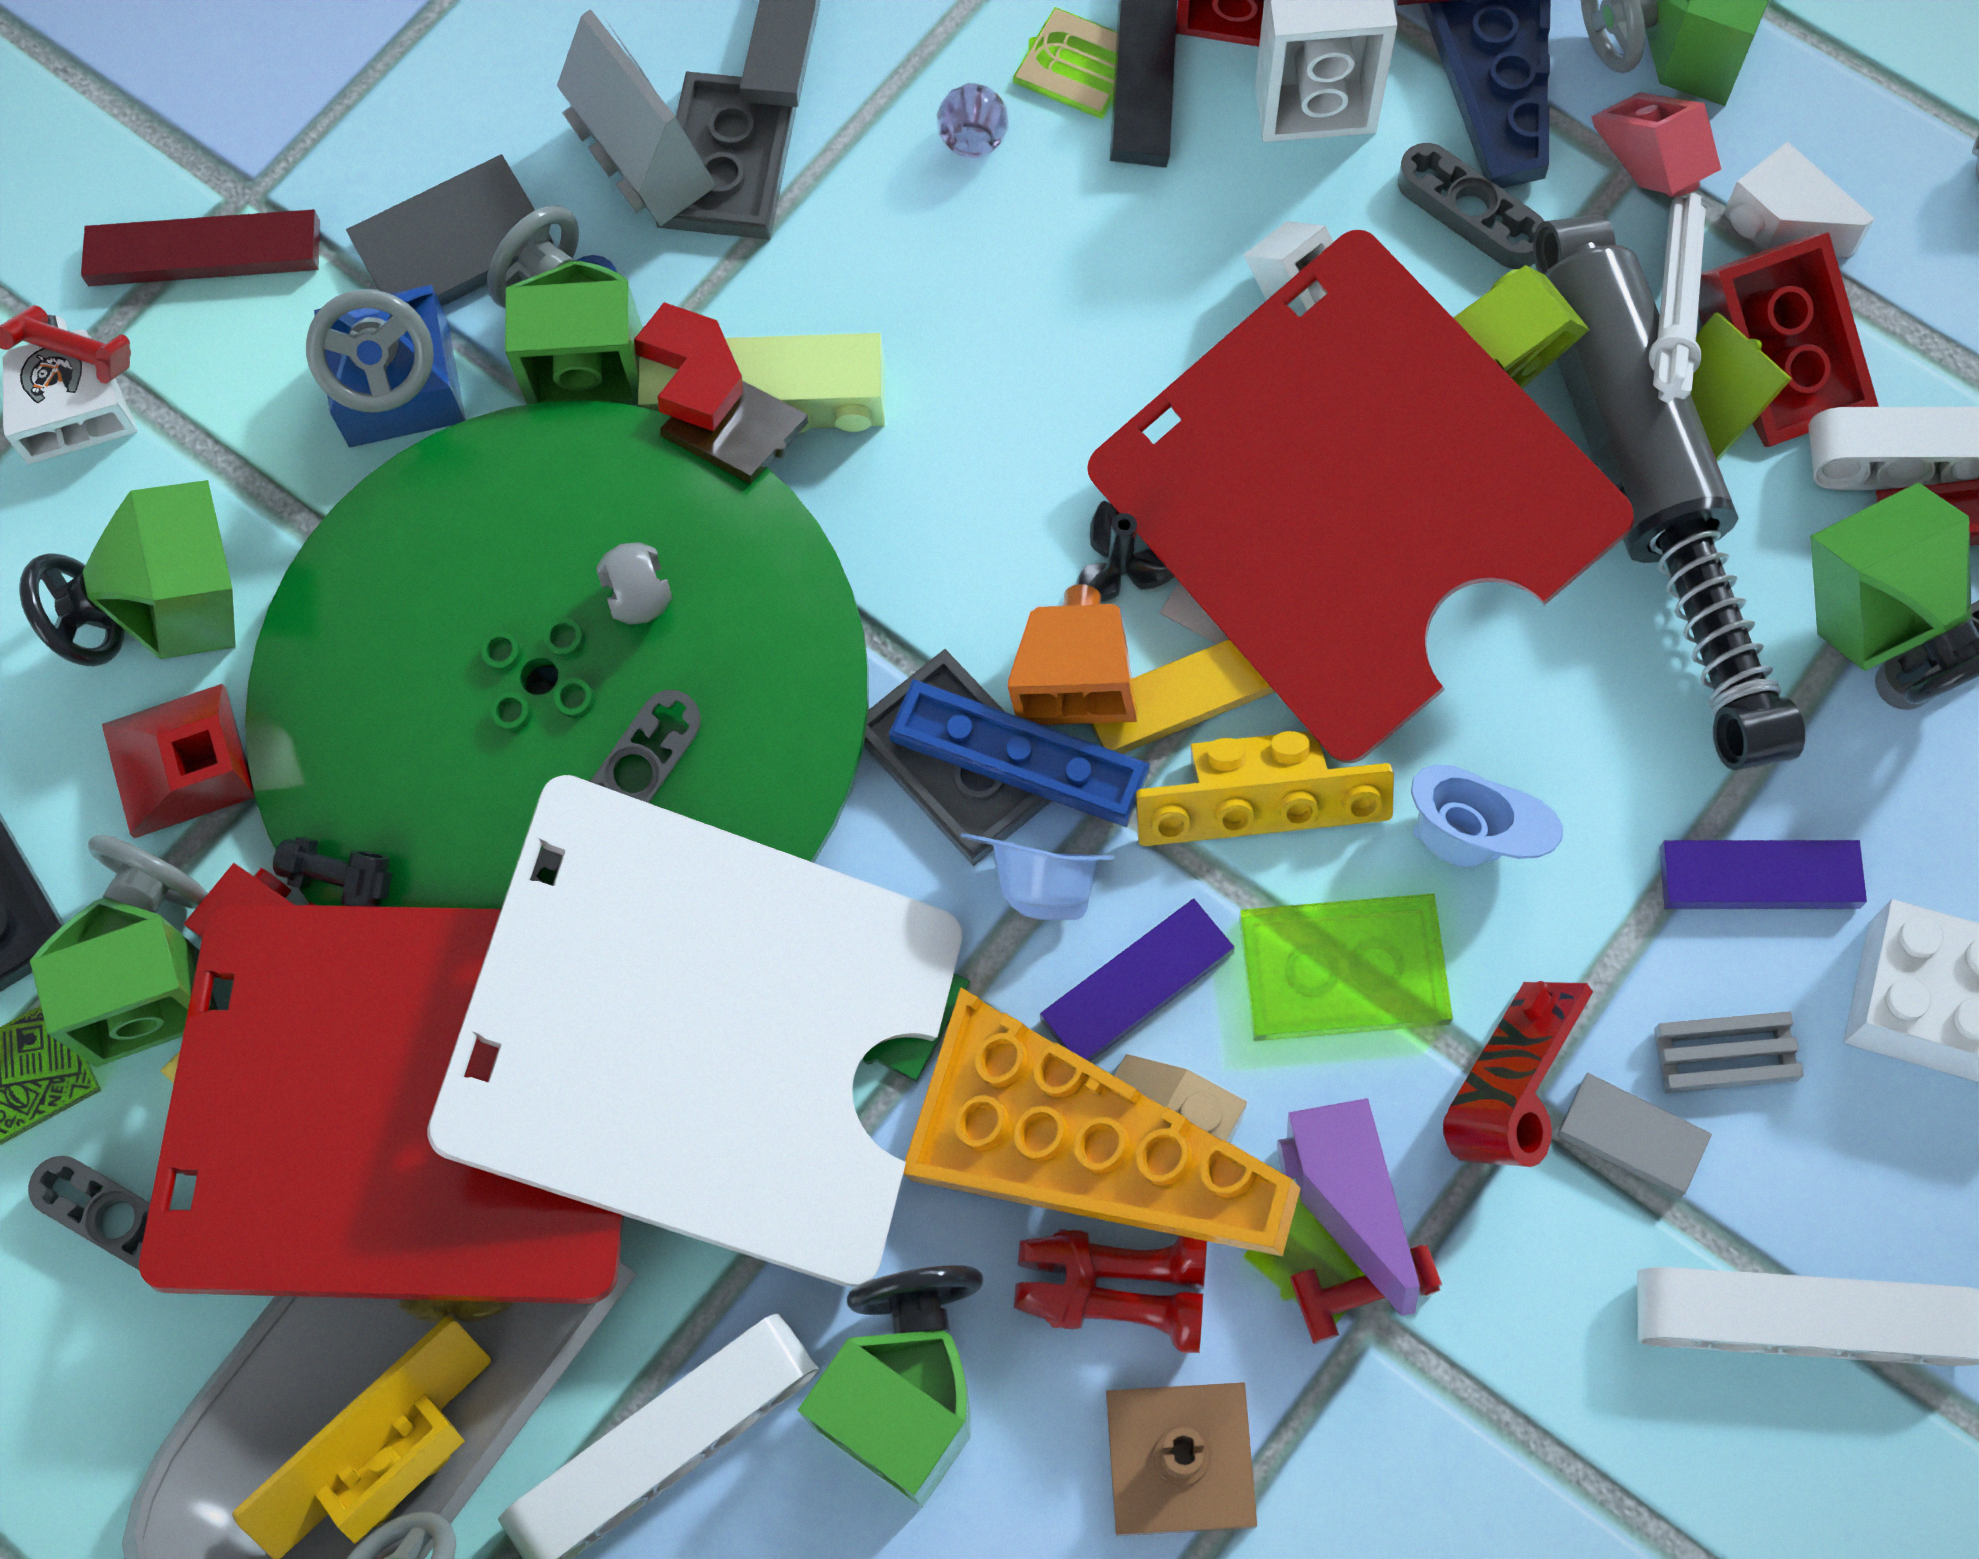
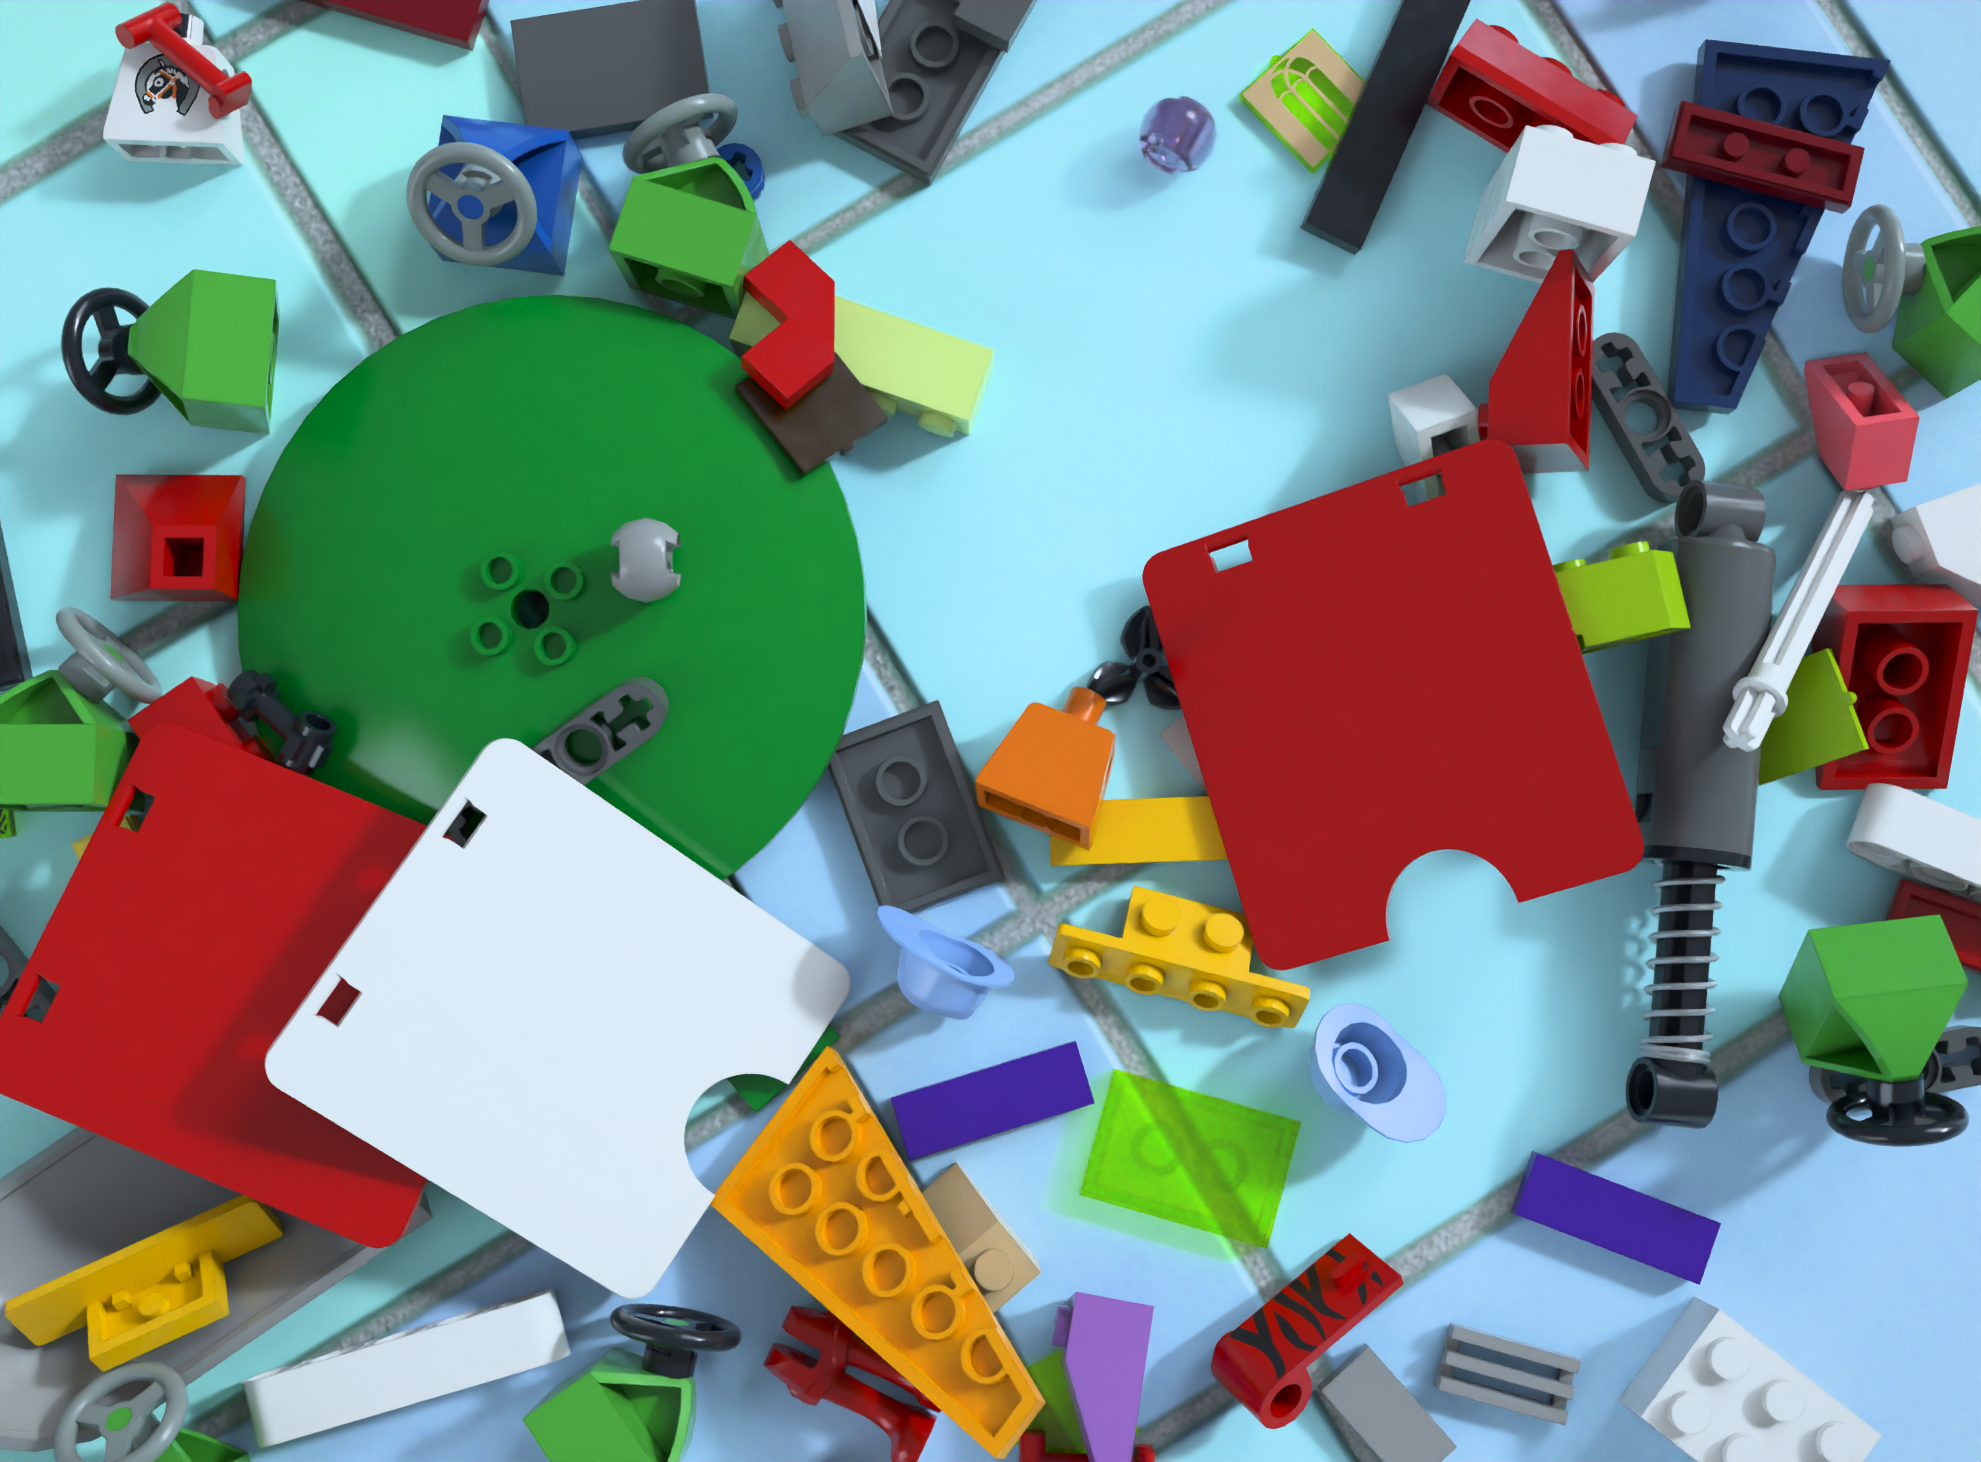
camera: 15 degrees right, 15 degrees up
blue tile [889,679,1150,828] -> none
none -> red slope [1478,249,1595,474]

